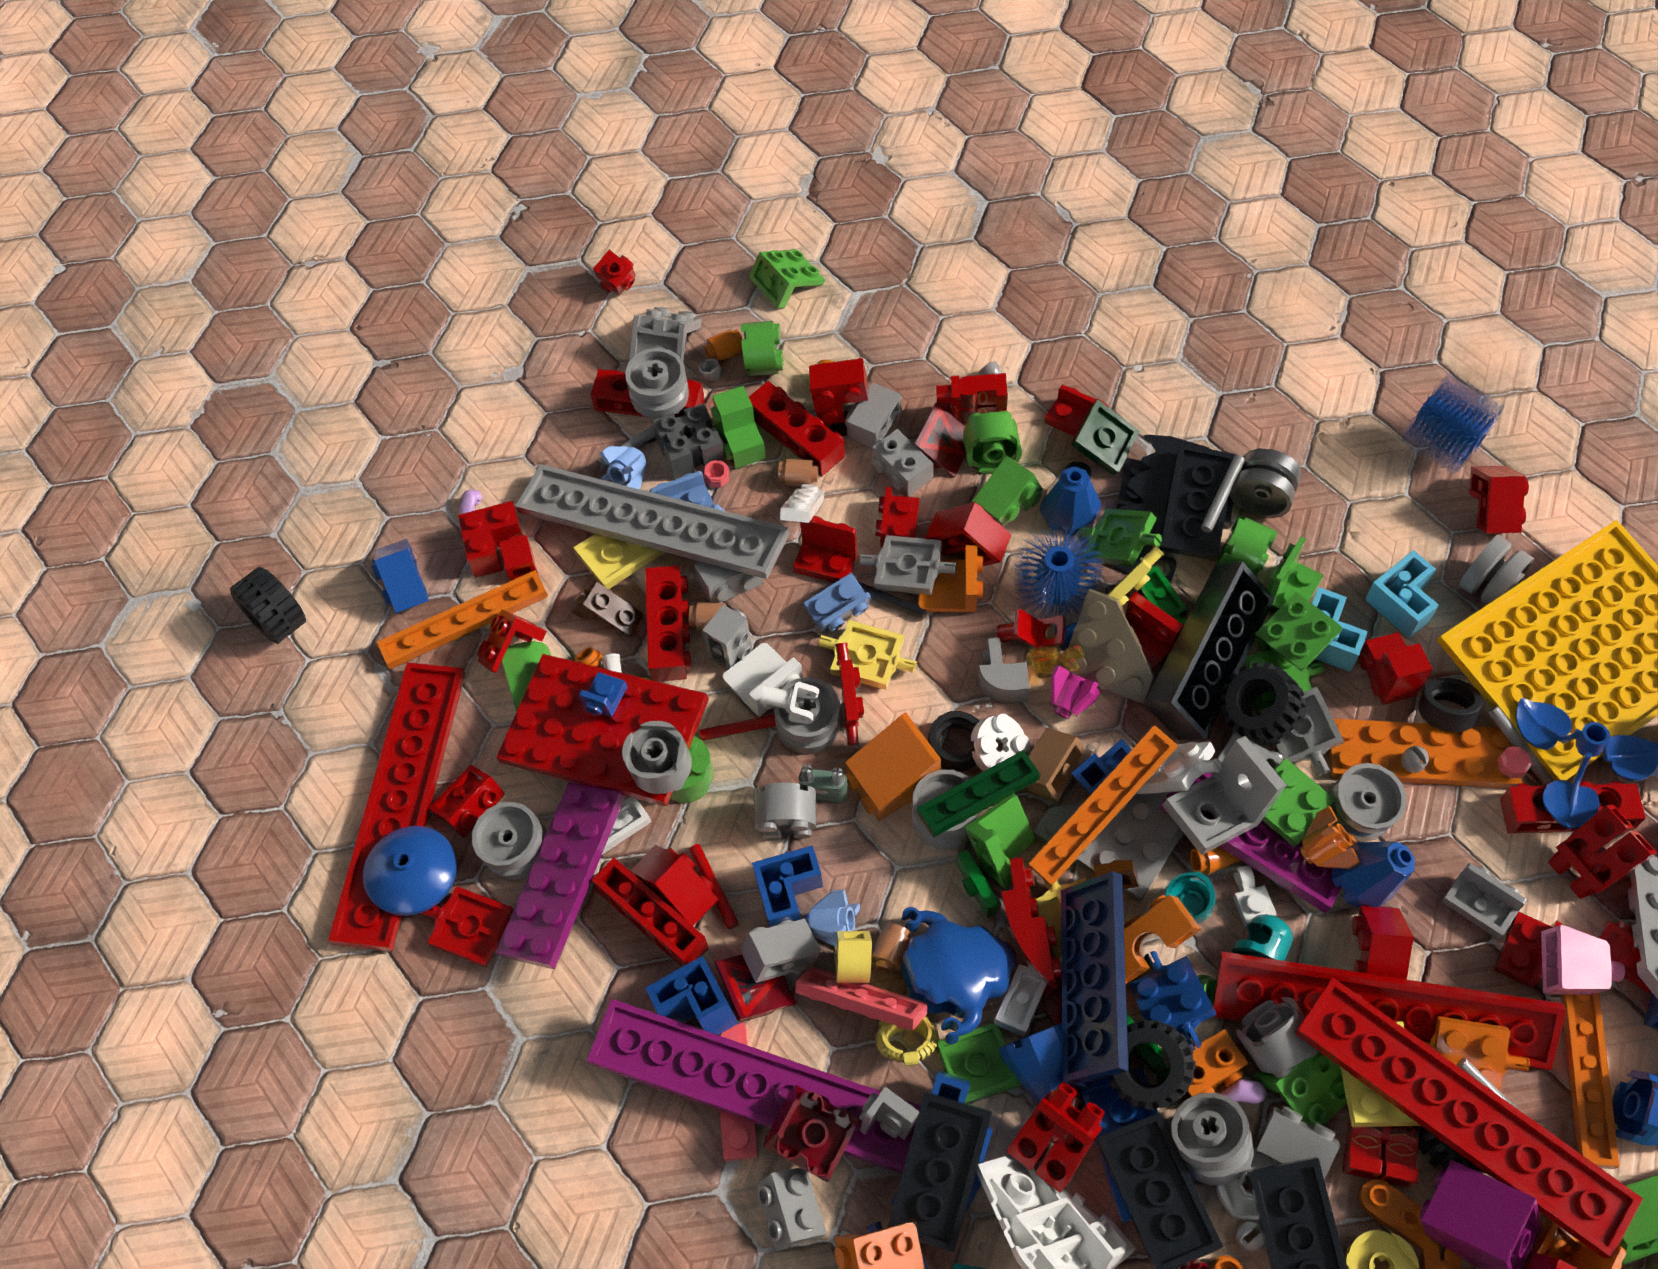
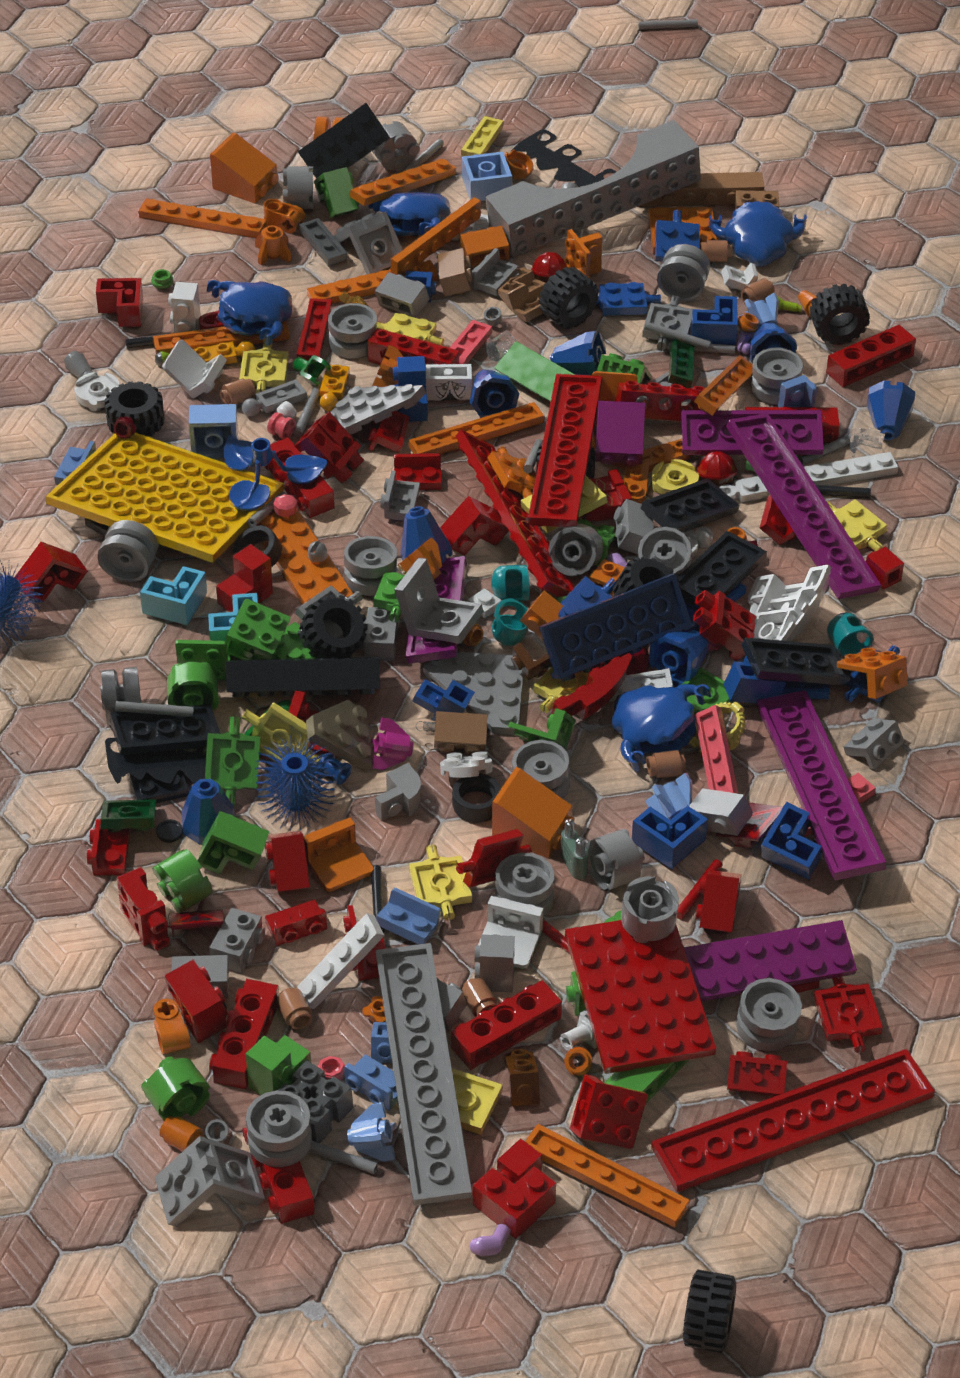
camera: 125 degrees left, 15 degrees down
blue dish [363,826,457,916] -> none
blue brick [371,539,429,613] -> none
blue bracket [578,672,628,717] -> none
red brick [592,857,709,967] -> none
red brick [593,249,636,295] -> none
bright green bracket [749,249,825,308] -> none
white piece [760,682,820,724] -> none
dark red slope [763,1085,859,1182] -> none
light yellow brick [834,931,872,983] -> none
light grey bracket [859,1087,919,1140] -> none
light grey plate [860,535,957,595] -> none
dark green plate [917,750,1041,838] -> none
green plate [957,849,999,918] -> none
light grey hinge [979,361,1002,375] -> none
red bracket [996,609,1066,649] -> none
clear yellow plate [1026,646,1085,678] -> none
orange plate [1027,725,1178,886] -> none
white plate [1137,741,1222,794] -> none
torso [1541,925,1625,995] -> none

